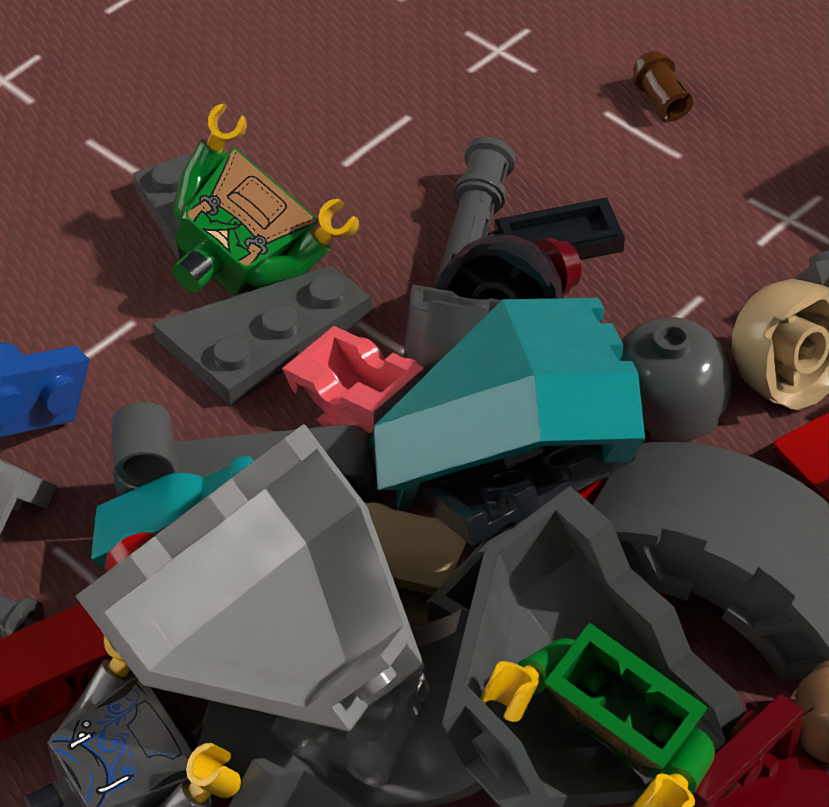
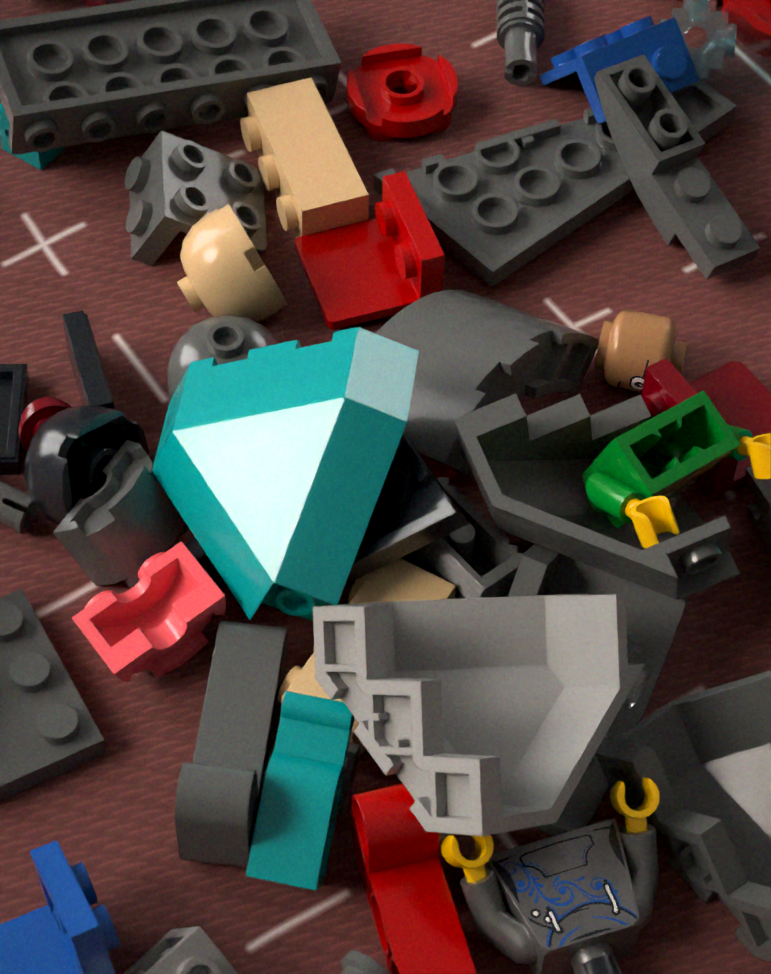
camera: 80 degrees left, 5 degrees up
none -> black tile [62,310,114,409]

